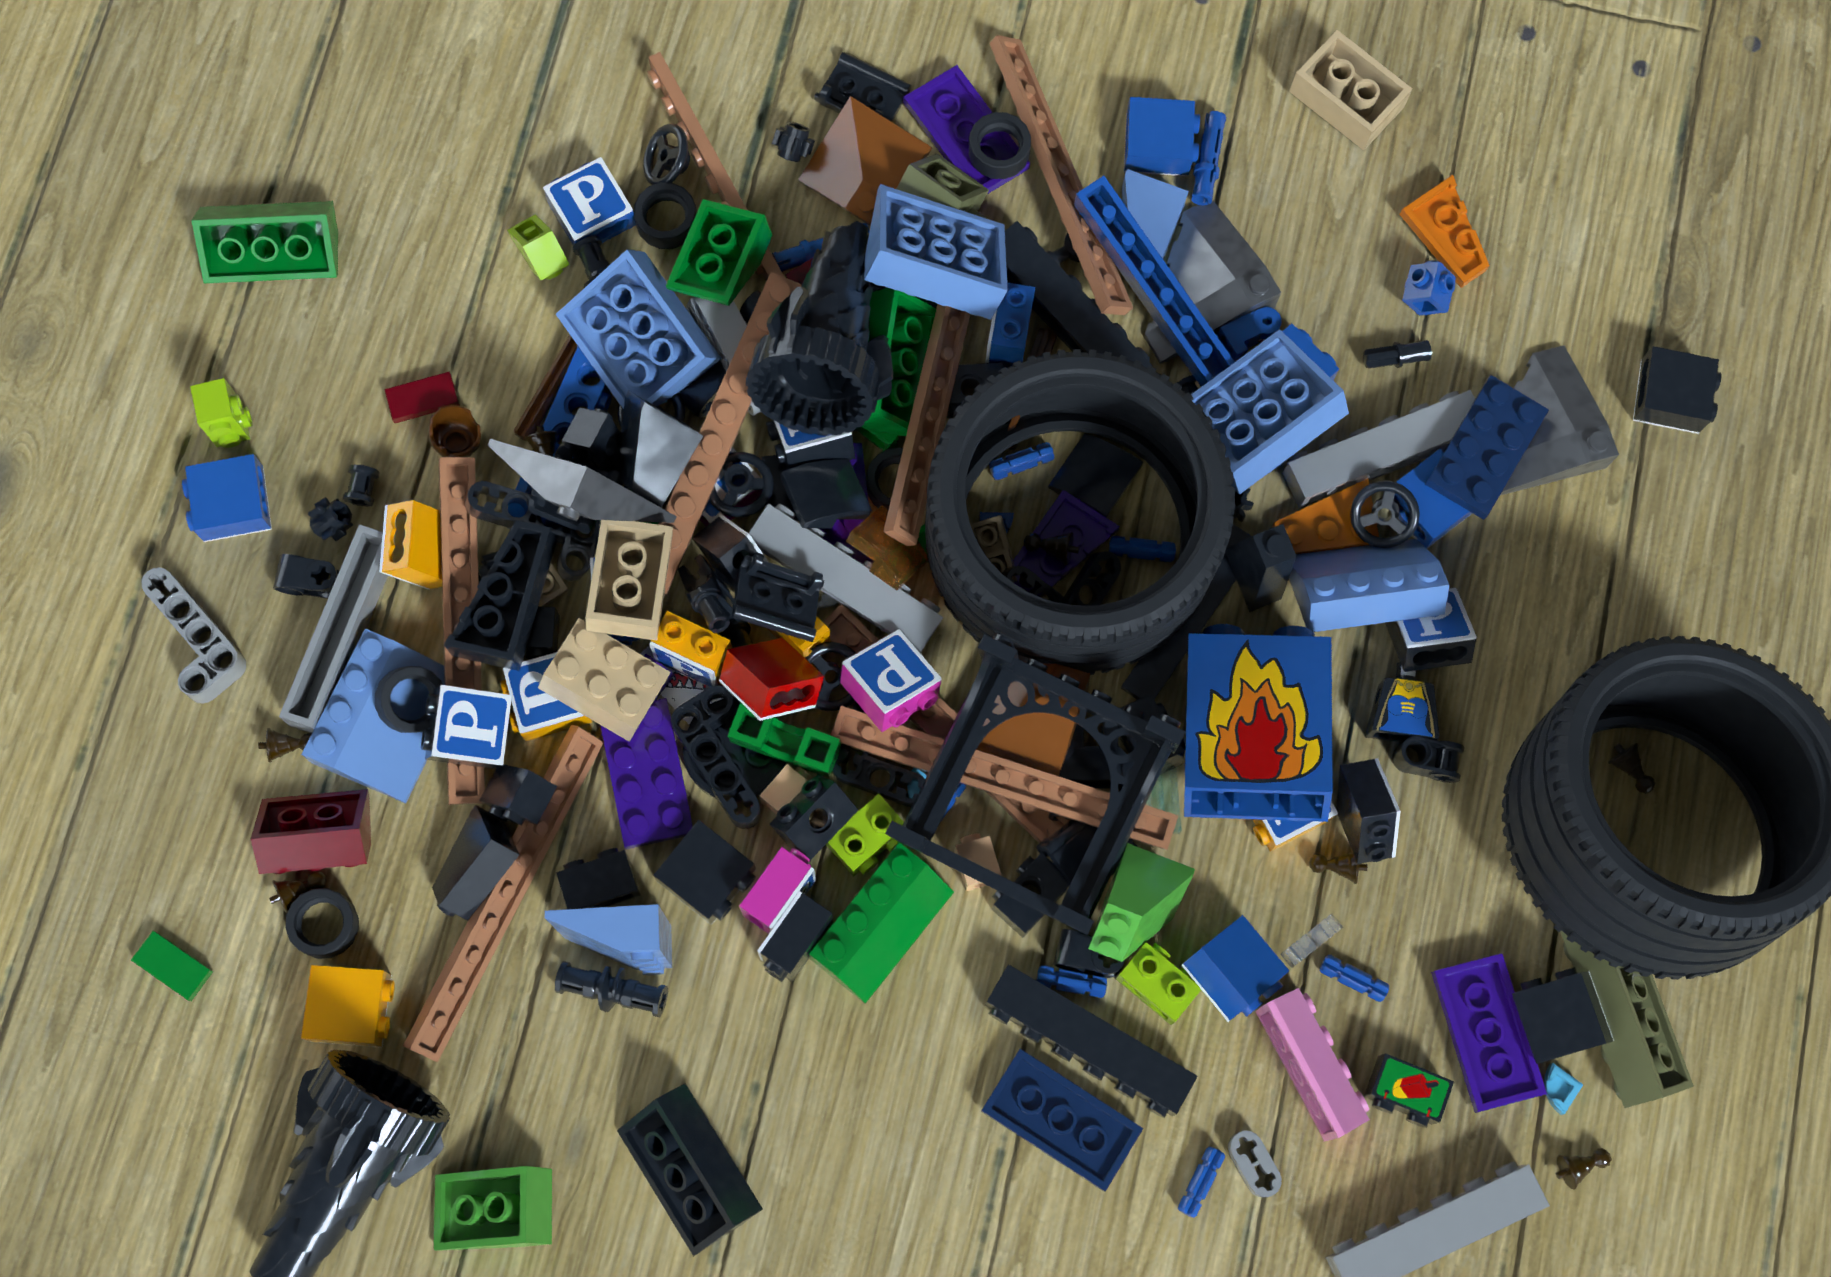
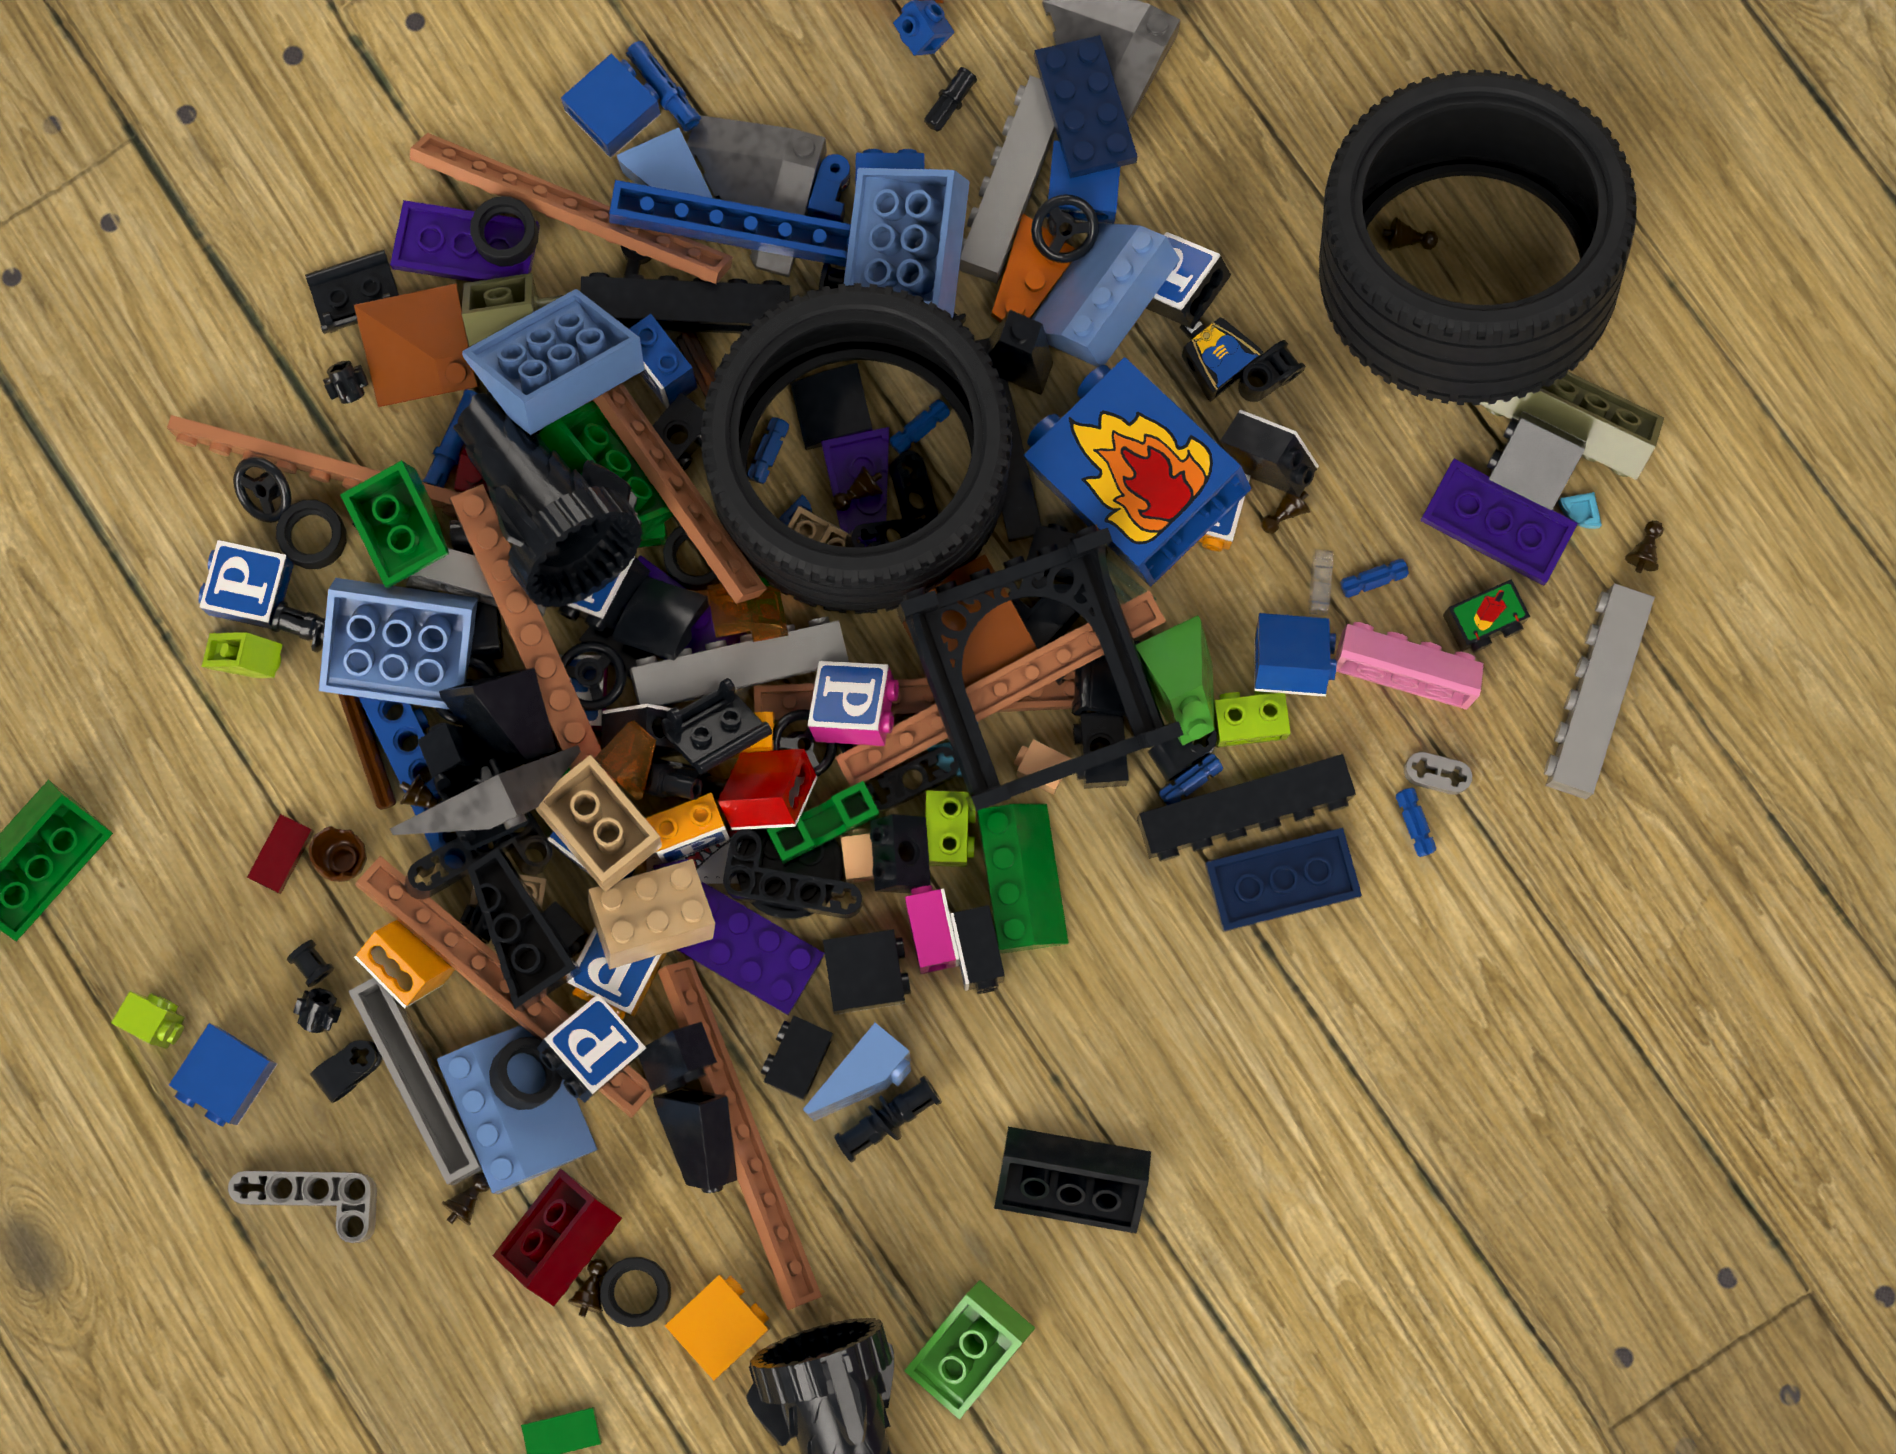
camera: 45 degrees left, 5 degrees up
none -> clear orange slope [594,721,656,800]

